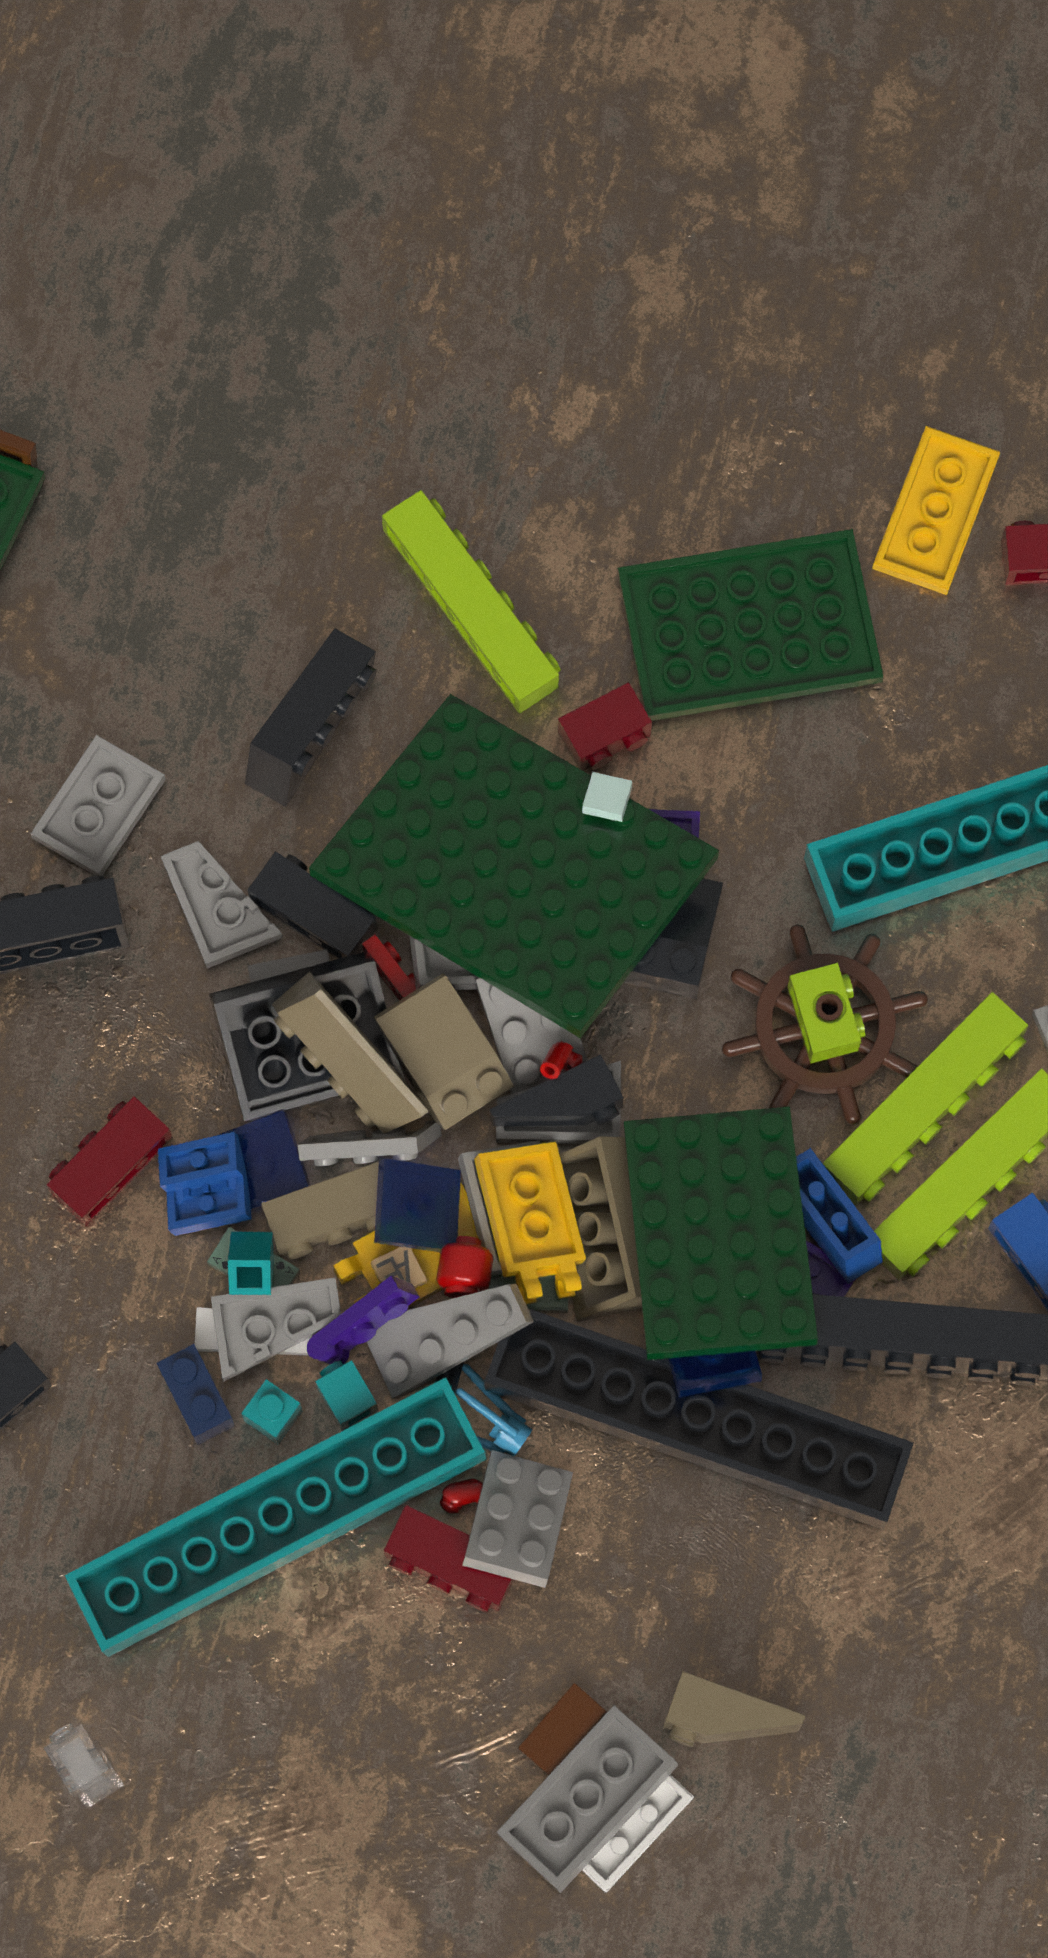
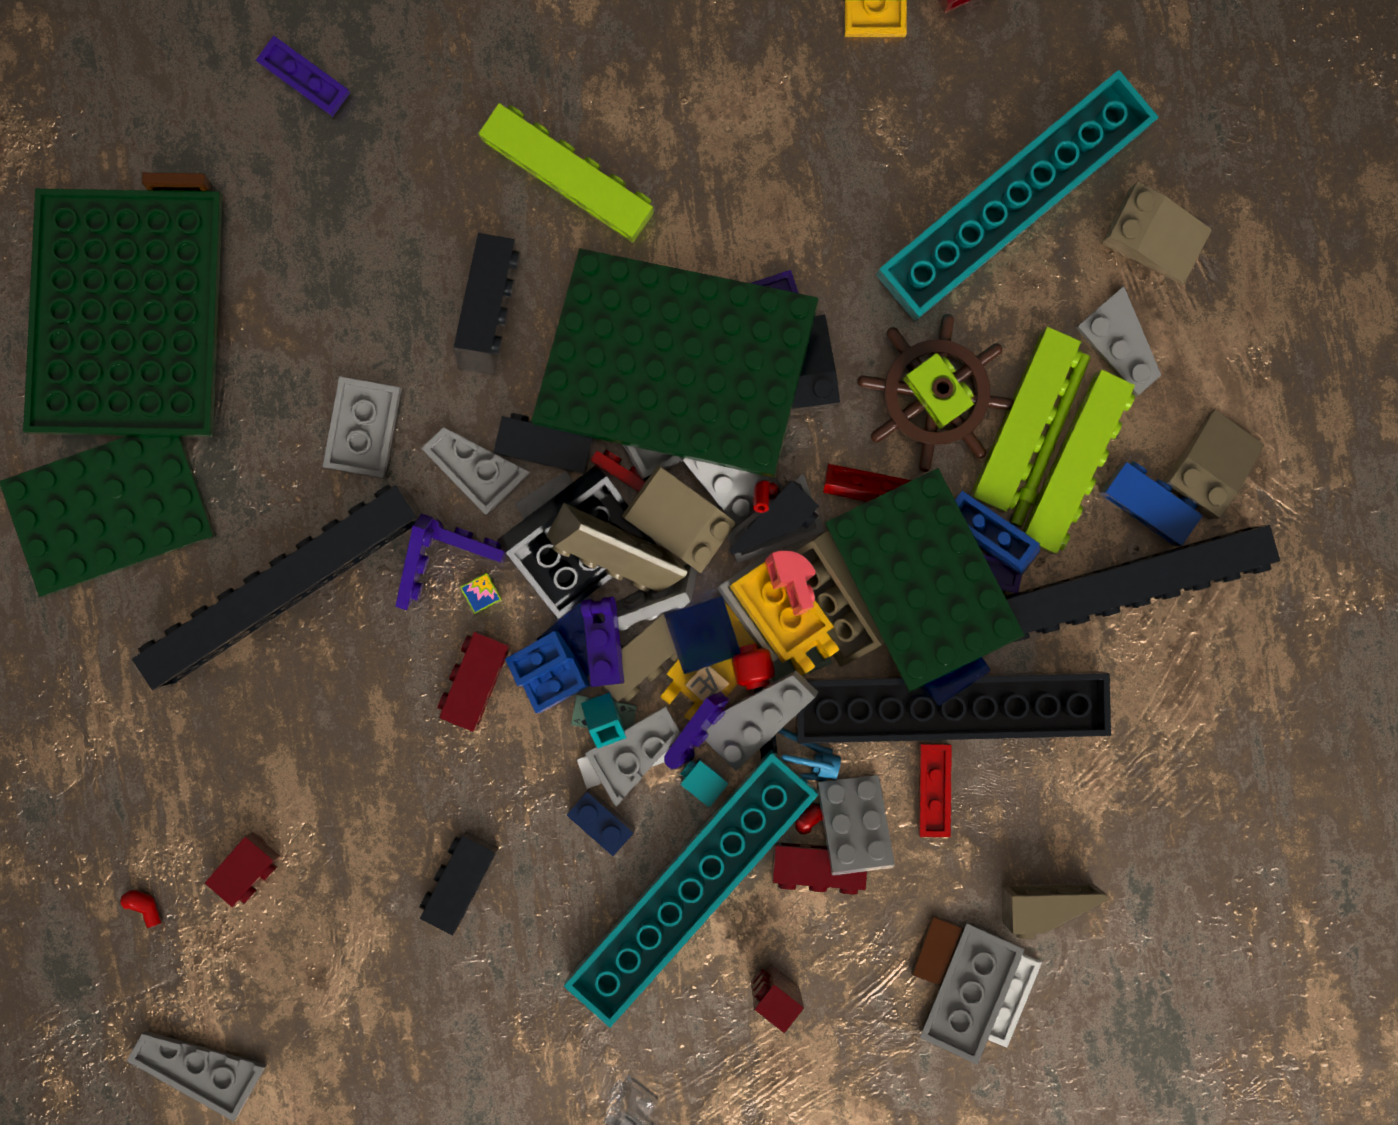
camera: 20 degrees left, 15 degrees up
teal brick [241,1379,303,1446] -> none
dark red brick [557,682,652,771] -> none
light aqua tile [582,772,632,822] -> none
dark green plate [617,529,884,721] -> none
none -> dark purple plate [256,35,350,117]
none -> dark purple plate [395,513,435,610]
none -> dark purple plate [431,519,507,563]
none -> tile [460,573,503,614]
none -> dark purple plate [581,596,624,687]
none -> dark red brick [751,964,804,1034]
none -> coral brick [765,551,816,616]
none -> red plate [823,463,912,502]
none -> red plate [918,743,952,837]
none -> lime bar [1010,353,1091,527]

